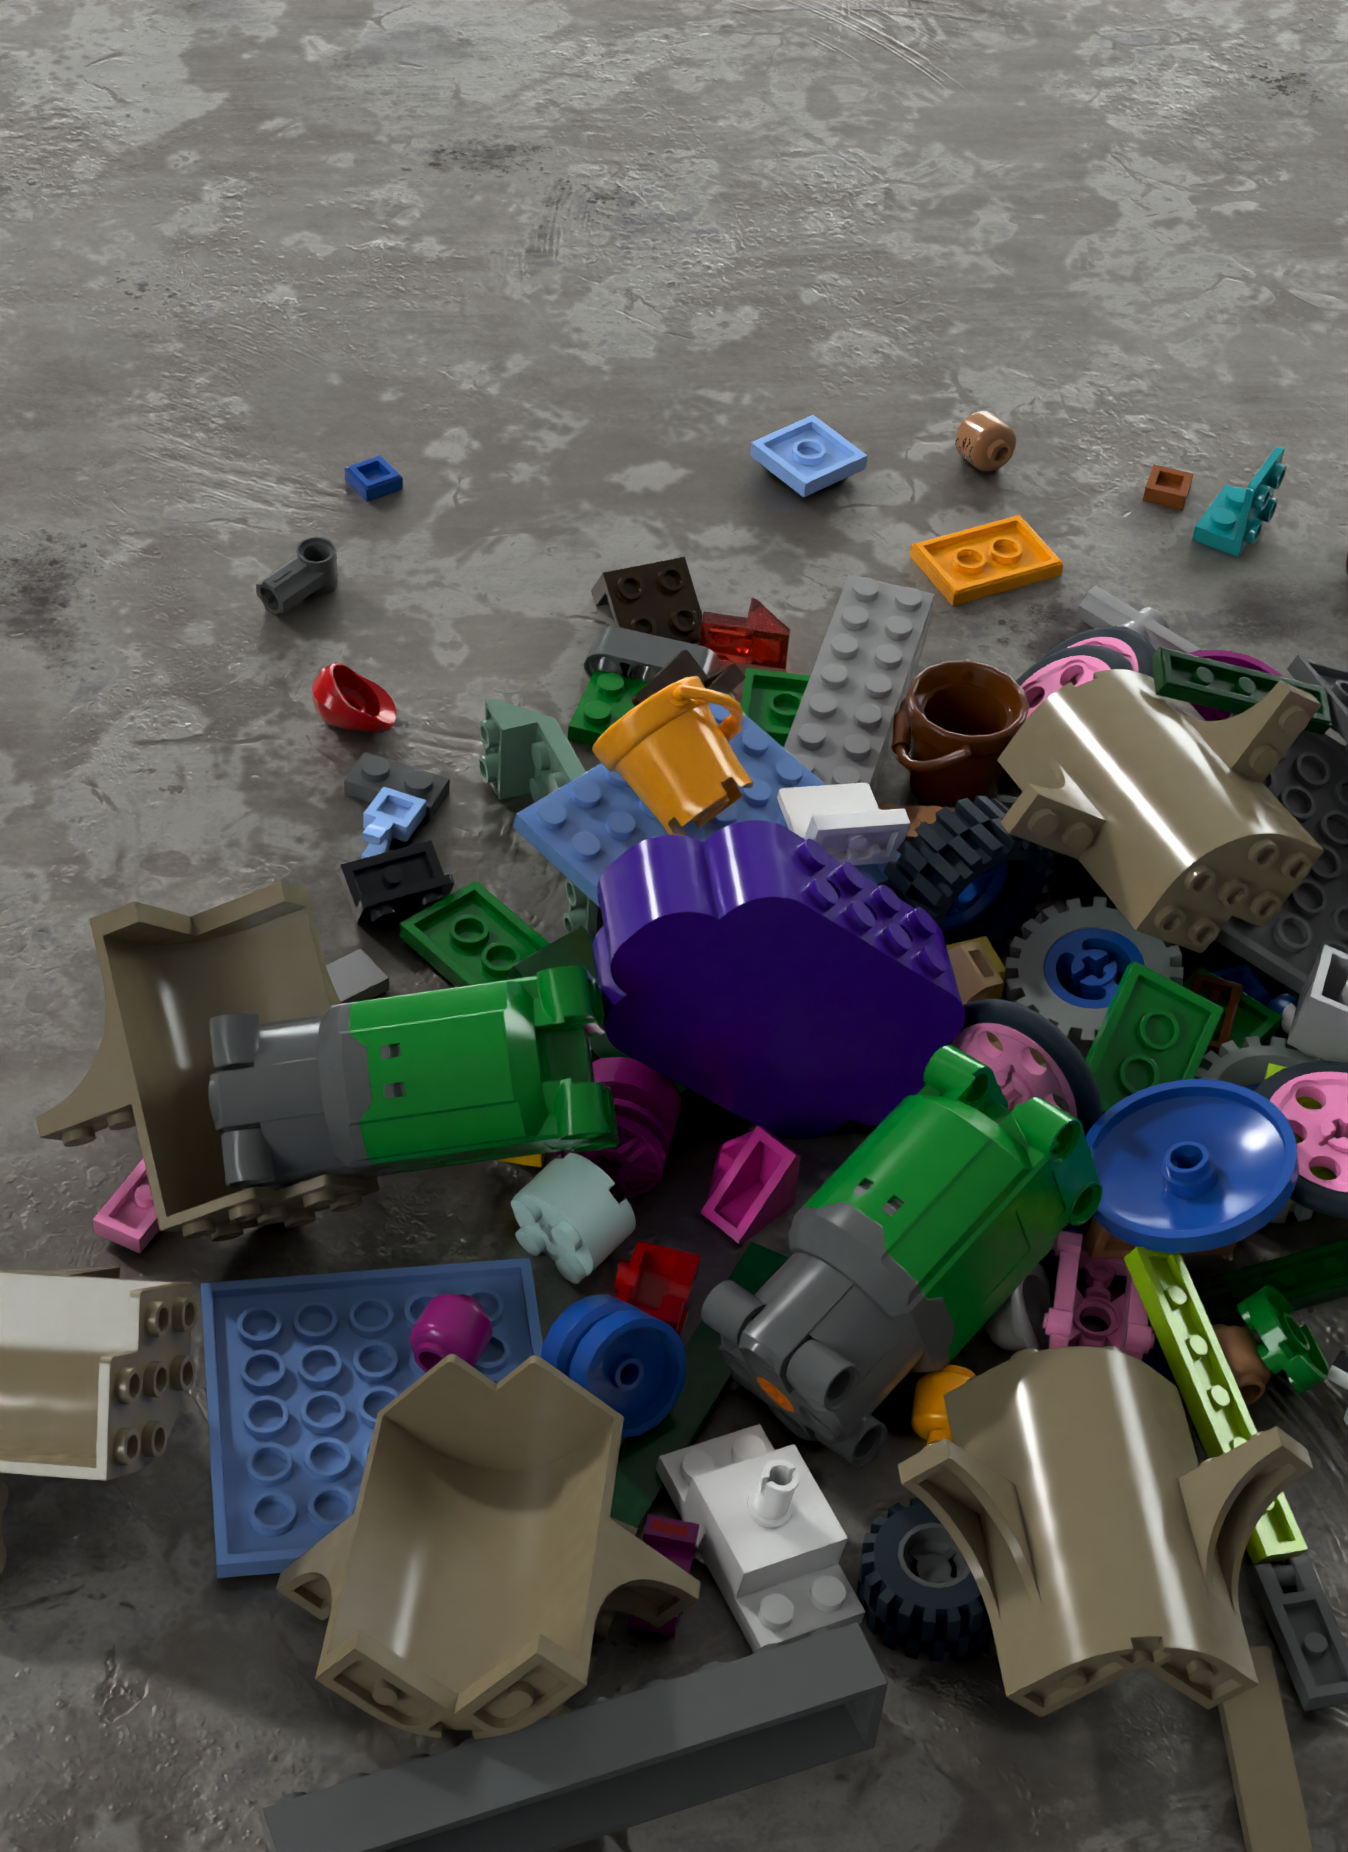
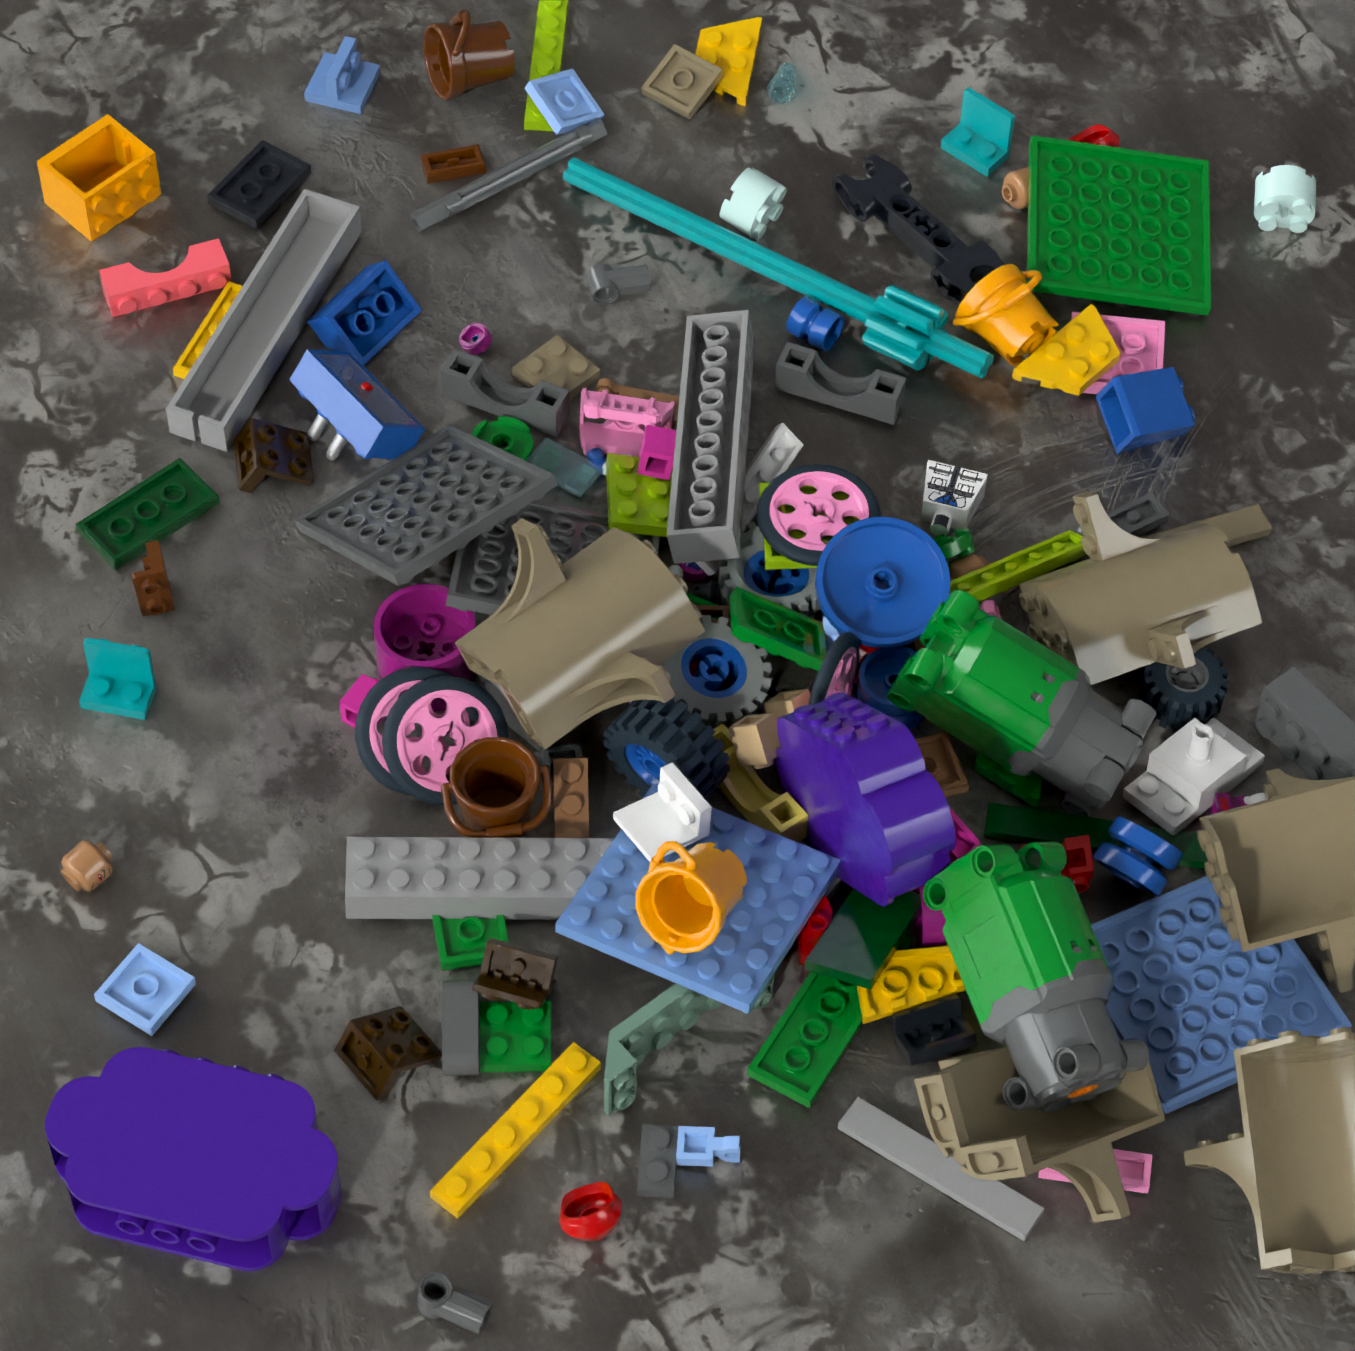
camera: 105 degrees left, 10 degrees up
black bracket [338,840,455,925] -> none
blue tile [345,455,403,502] -> none
magenta head [409,1294,493,1372] -> none
clear red slope [699,598,790,669] -> none
light orange tile [910,515,1064,606] -> none
light grey piece [1076,586,1202,654] -> none
dark orange tile [1143,464,1194,510] -> none
dark green tile [1151,647,1332,735] -> none
none -> dark purple brick [45,1047,342,1271]
none -> yellow plate [430,1042,601,1219]

